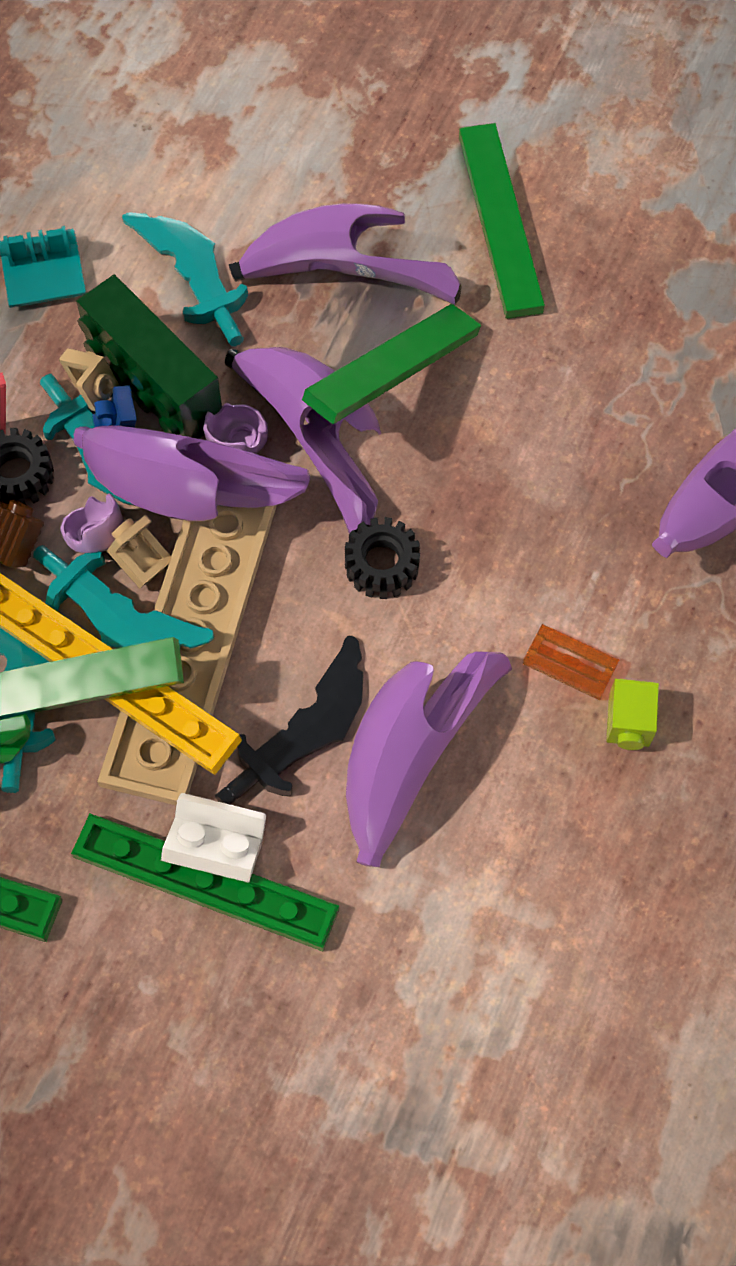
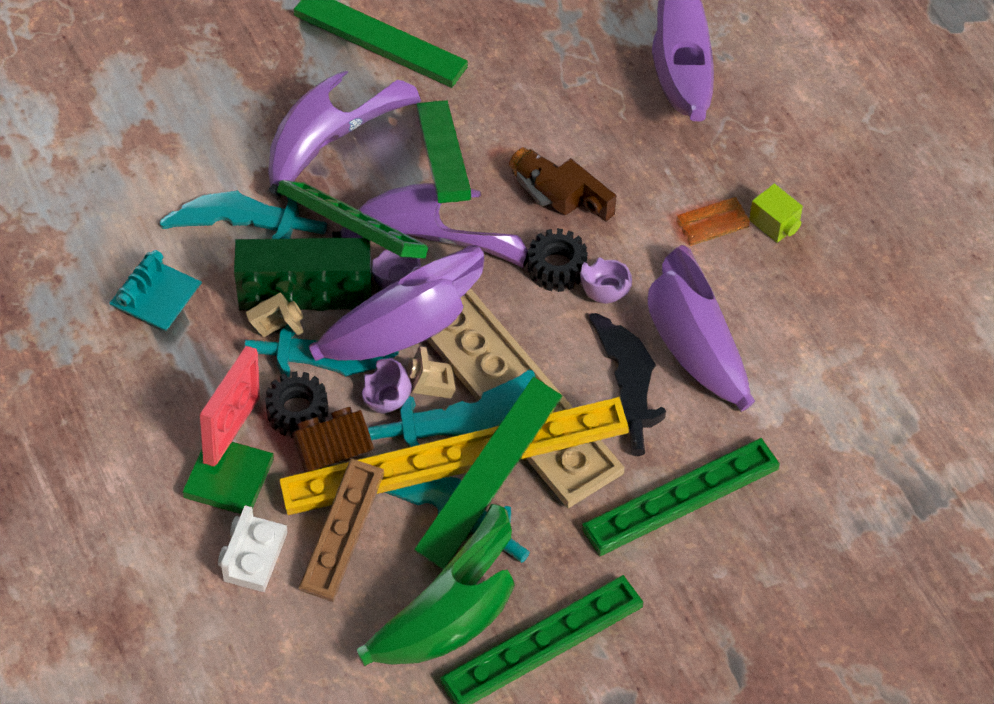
camera: 50 degrees left, 10 degrees down
blue tile [92,386,137,428] -> none
white bracket [161,793,267,883] -> none
none -> green tile [277,180,429,259]
none -> reddish brown plate [509,147,617,222]
none -> lavender hair [580,257,632,304]

